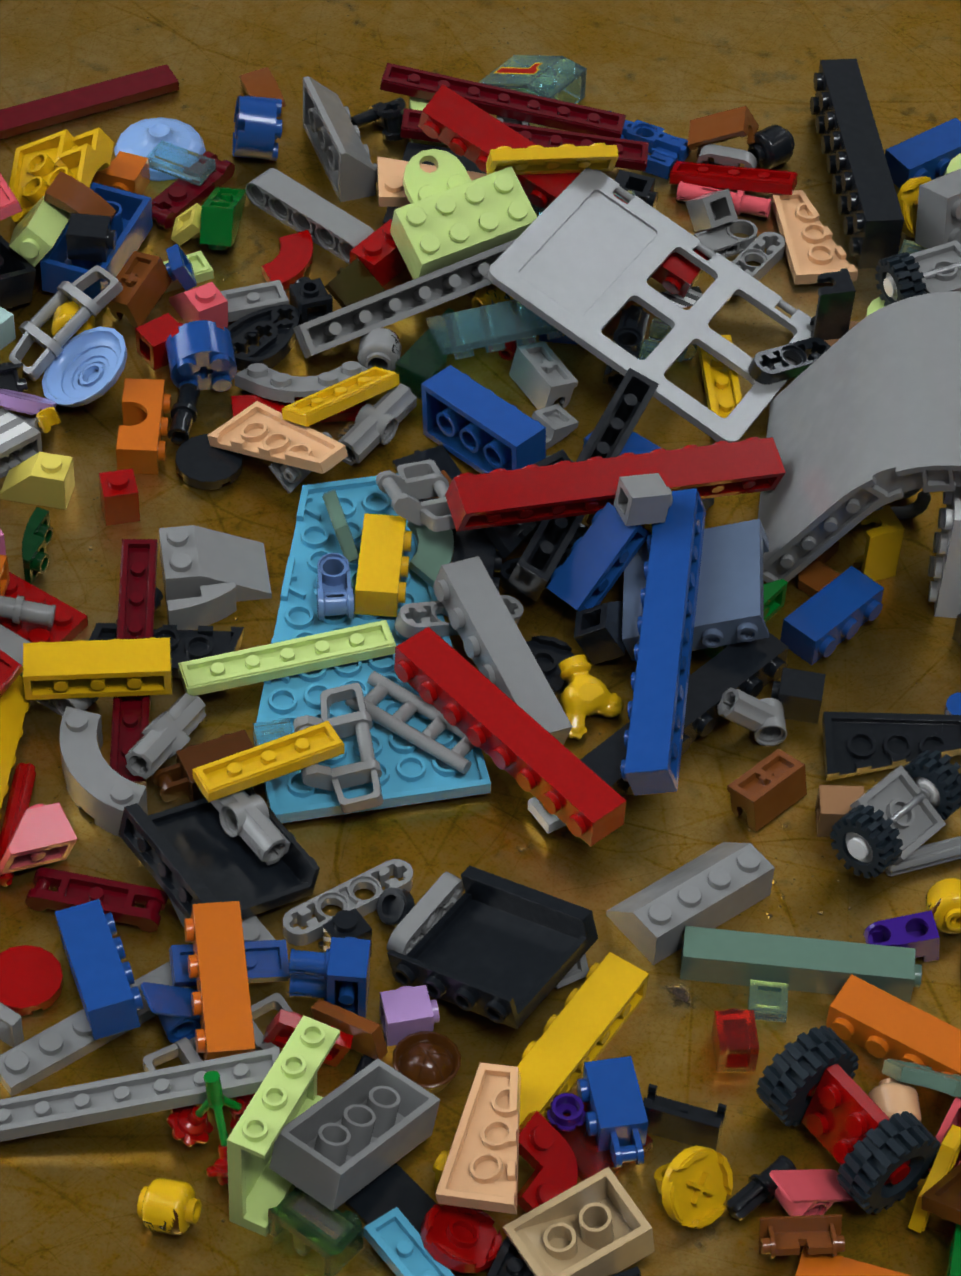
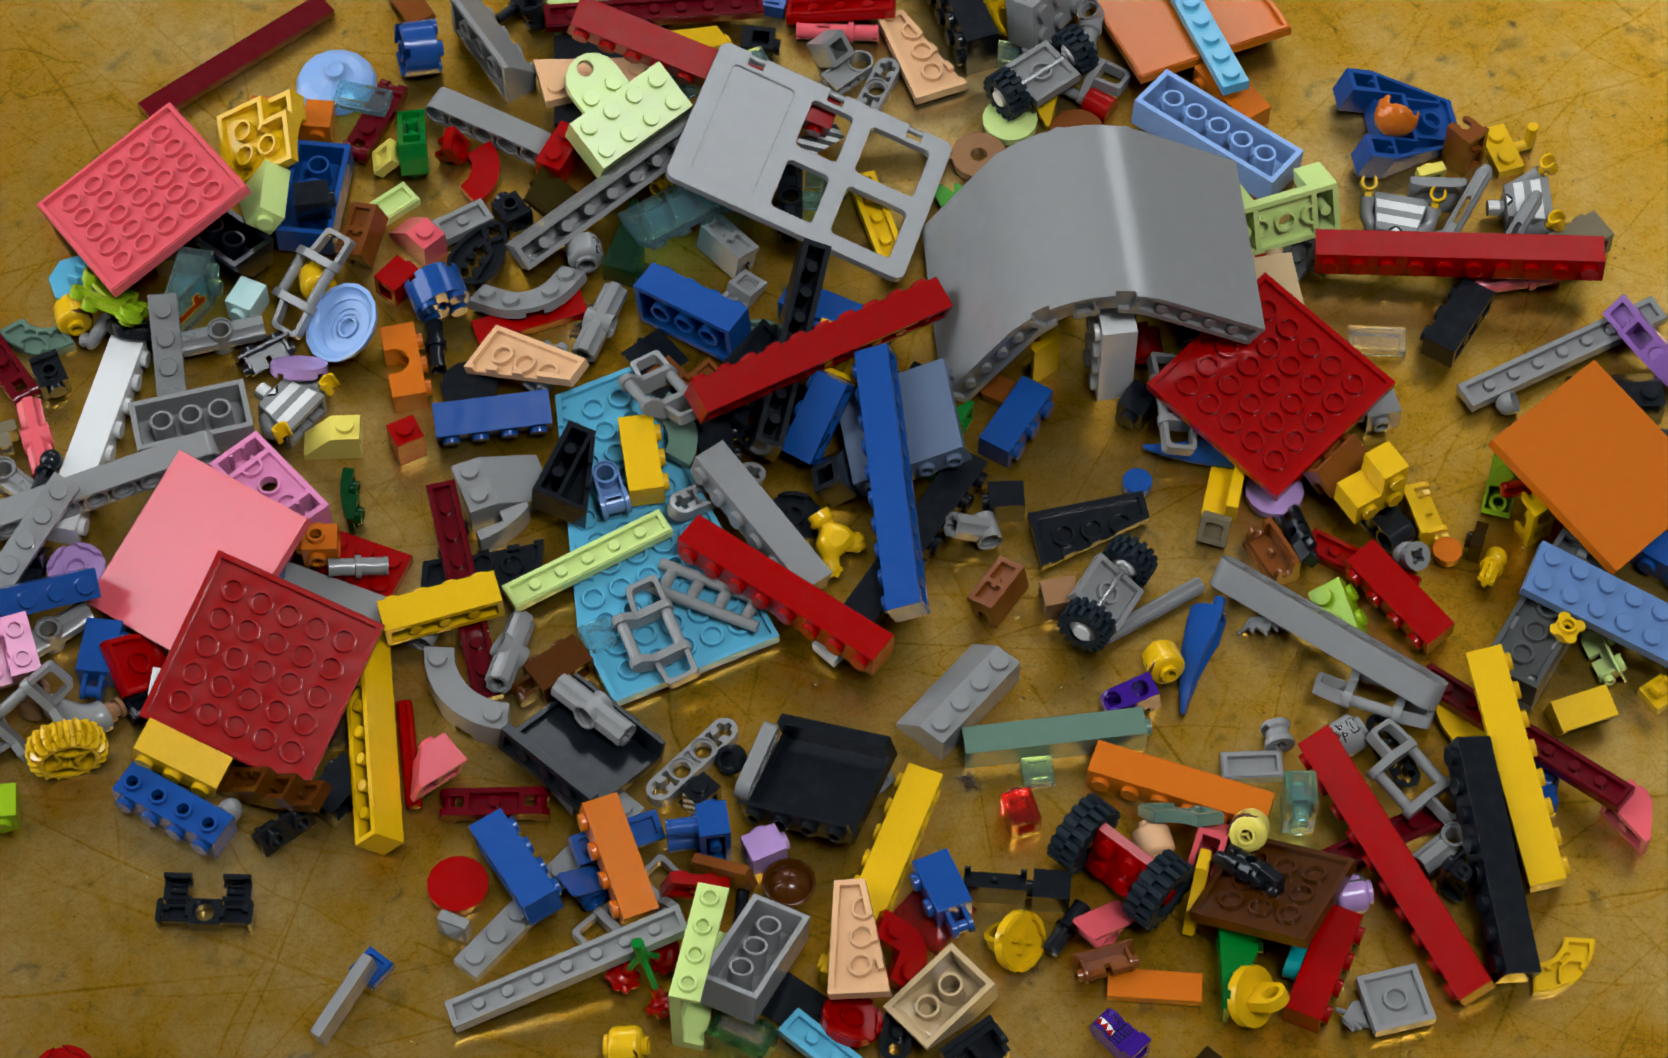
camera: 10 degrees left, 10 degrees up
dark orange slope [44,171,116,221] -> none
blue plate [166,244,197,290] -> none
yellow tile [192,721,345,803] -> none
yellow tile [282,366,400,427] -> none
sand green tile [322,489,359,562] -> none
yellow plate [486,143,619,175] -> none
dark purple plate [547,1093,586,1132] -> none
light grey brick [614,473,673,526] -> none
black beam [748,338,831,384] -> none
black hinge [810,268,856,340] -> none
none -> blue brick [432,389,553,446]
none -> red tile [435,126,470,166]
none -> black wedge [531,420,596,529]
none -> black brick [1026,869,1072,913]

